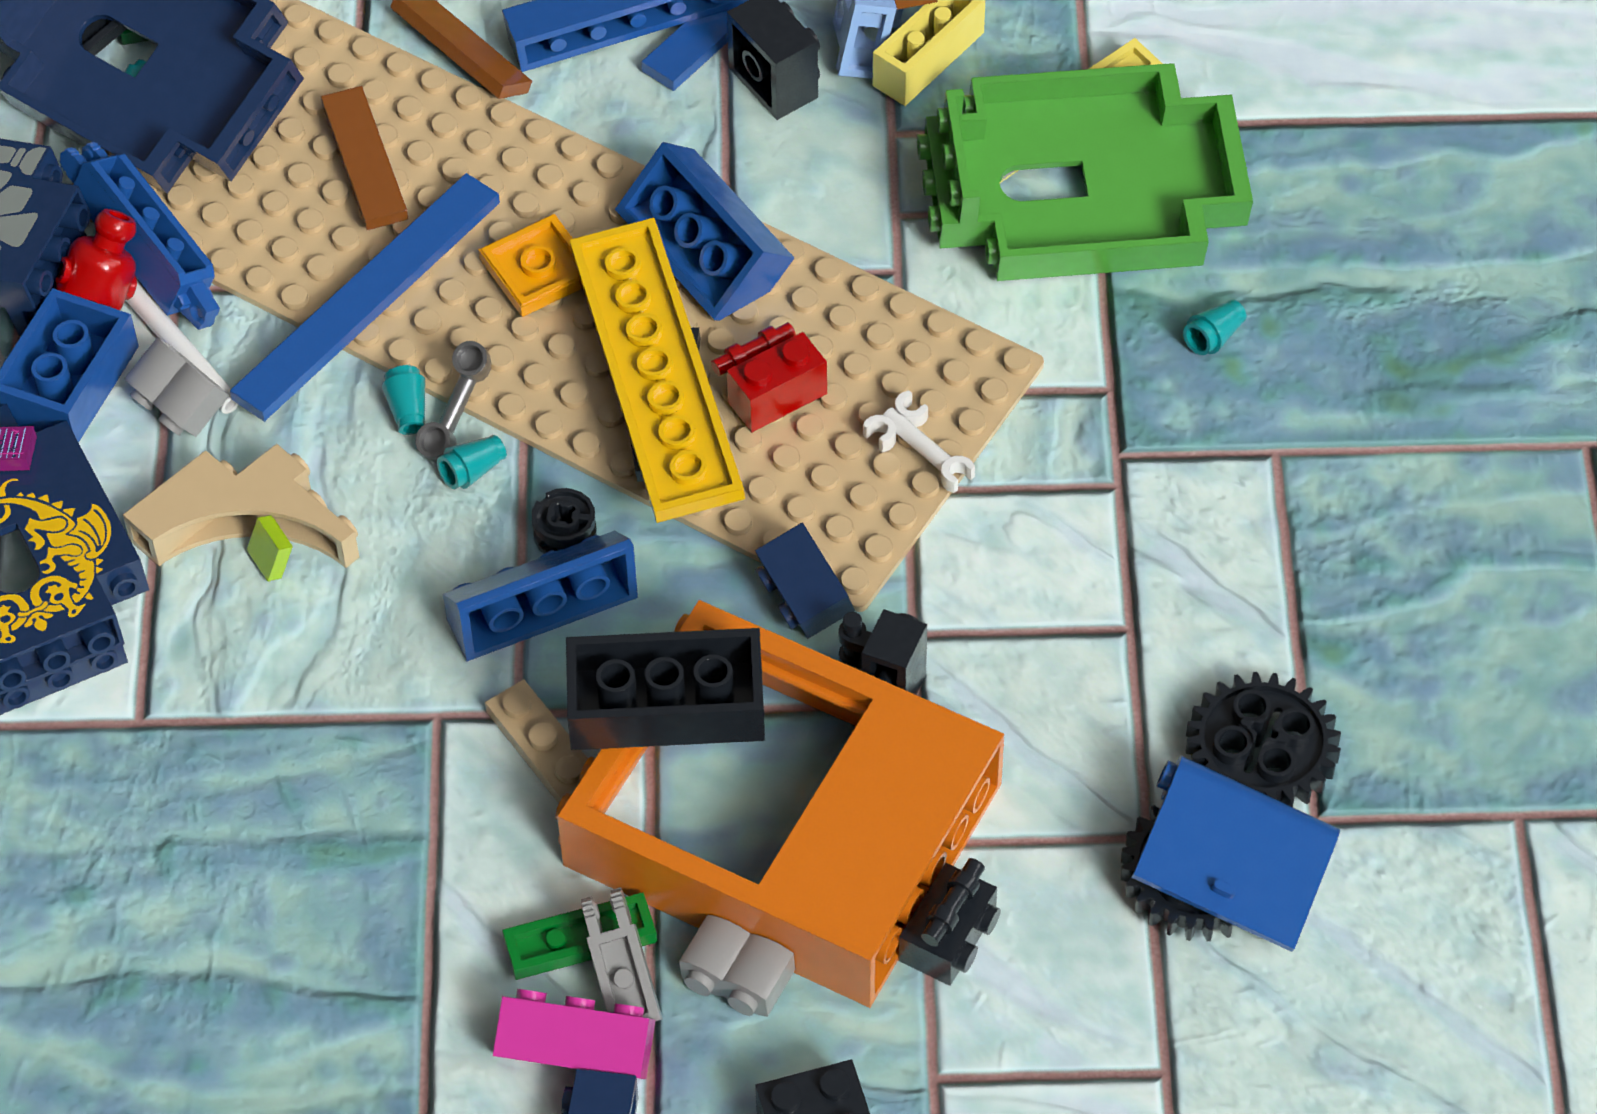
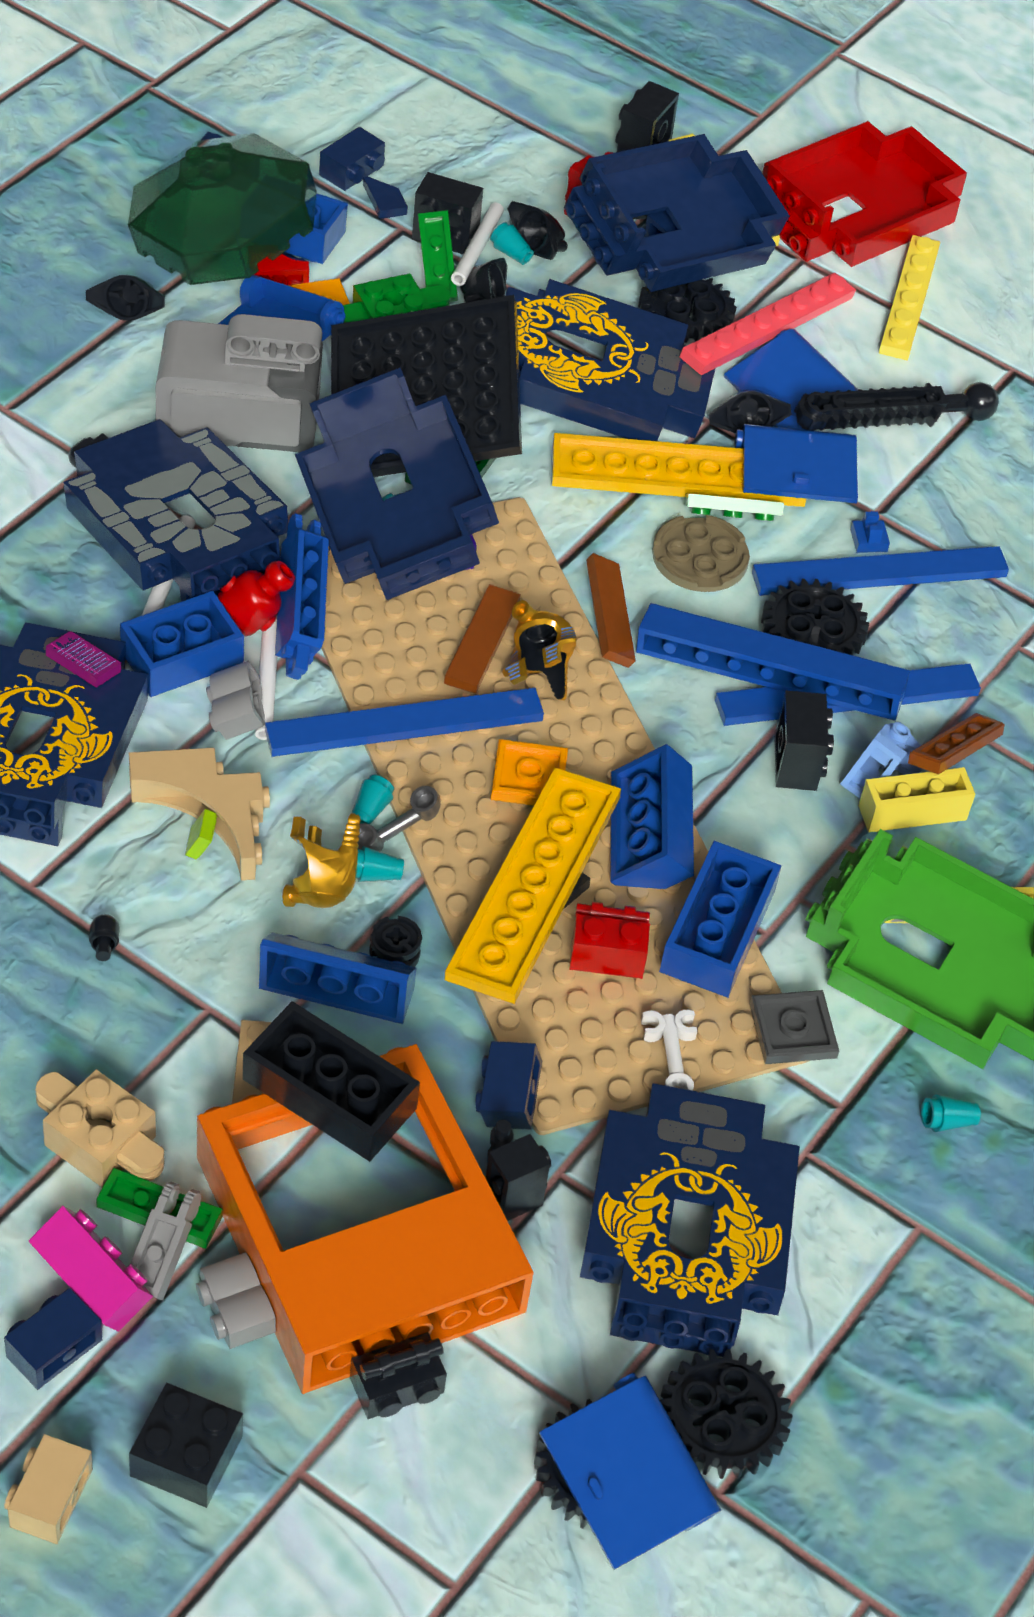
camera: 30 degrees right, 5 degrees down
none -> tan brick [35,1069,164,1188]
none -> black cylinder [89,914,120,961]
none -> pearl gold piece [282,813,361,908]
none -> piece [502,600,576,700]
none -> dark blue panel [580,1083,800,1357]
none -> blue brick [659,841,782,998]
none -> dark grey tile [749,990,839,1064]

